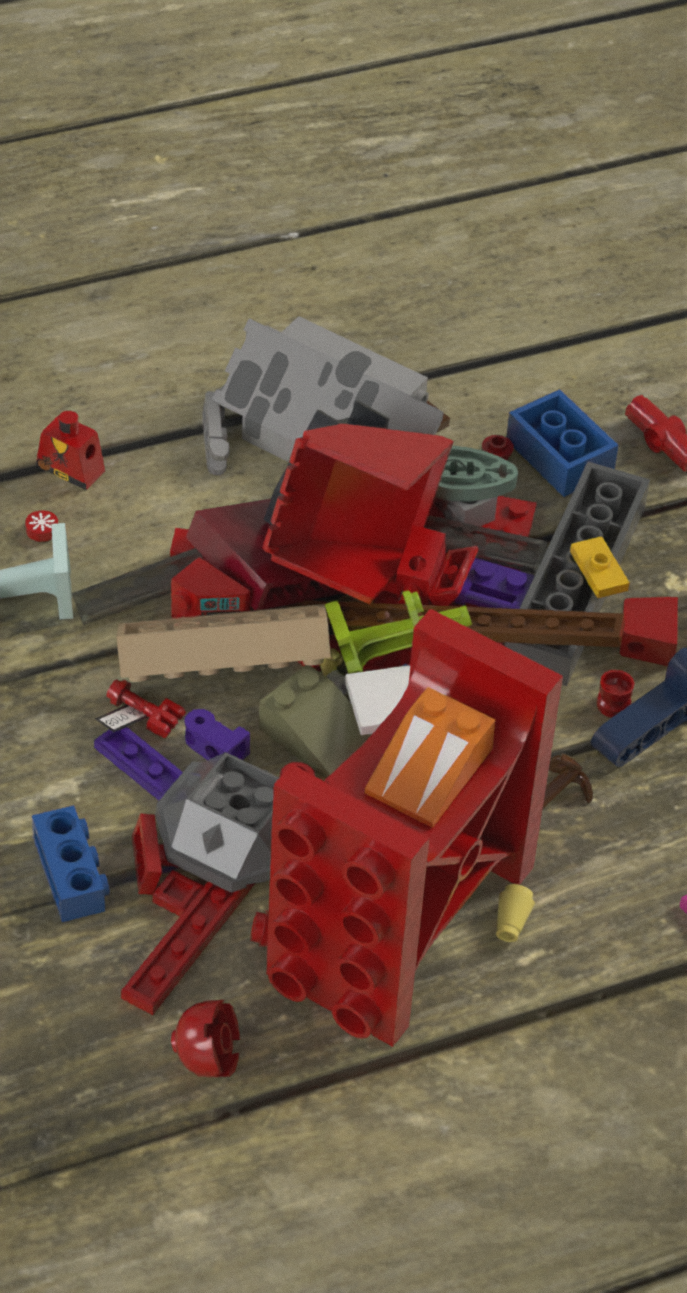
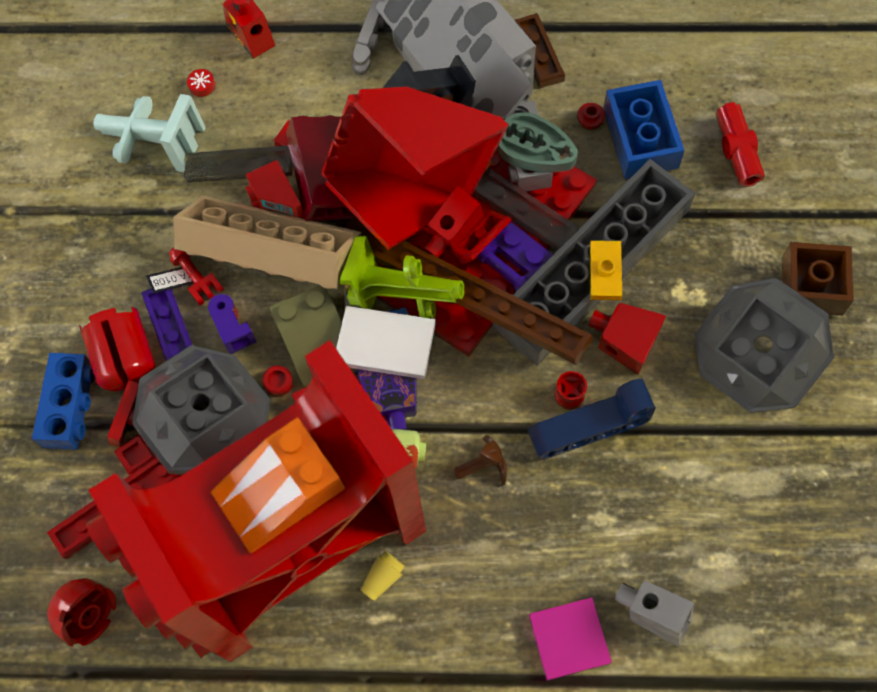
camera: 30 degrees right, 20 degrees up
none -> red cylinder [79,307,156,392]

